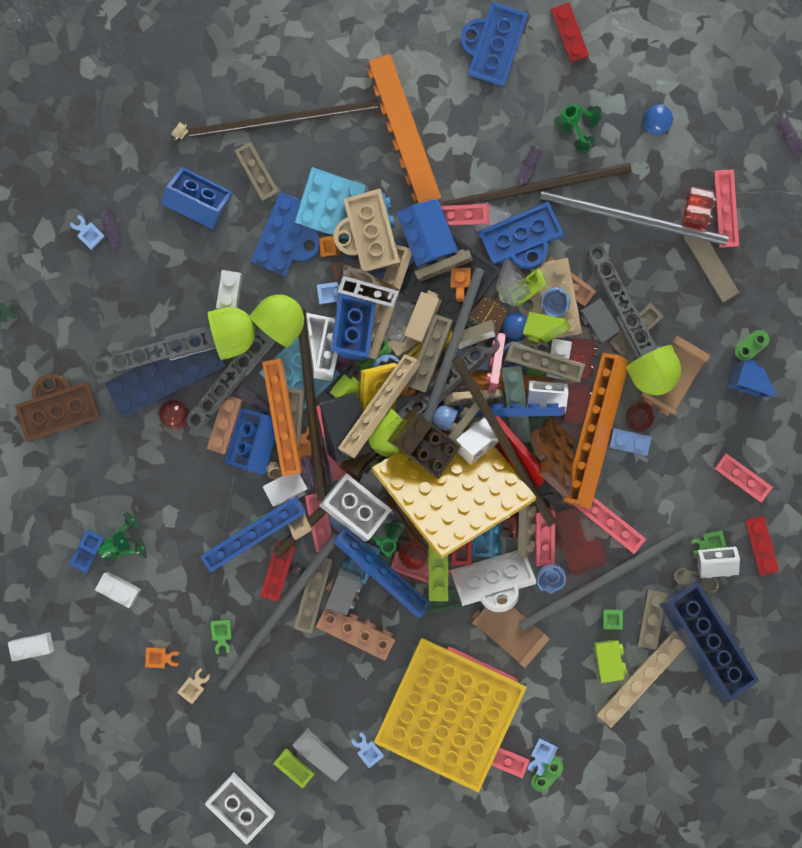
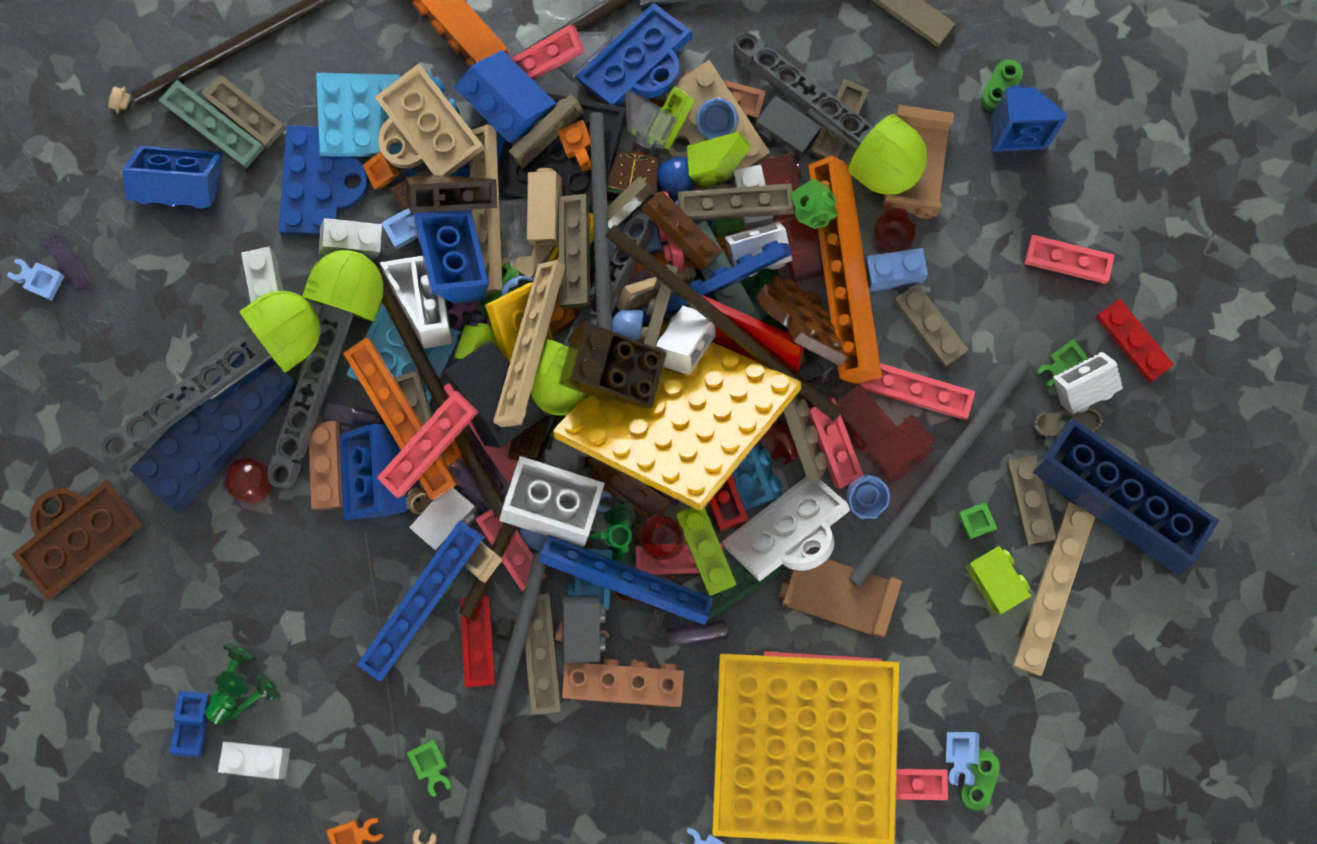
camera: 25 degrees left, 10 degrees down
none -> sand green plate [159,80,264,169]
none -> white brick [319,218,382,260]
none -> coral plate [377,391,478,498]
none -> reddish brown plate [642,191,723,270]
none -> clear purple pin [667,619,728,647]
none -> bright green brick [790,179,838,229]
none -> dark tan plate [893,283,969,368]

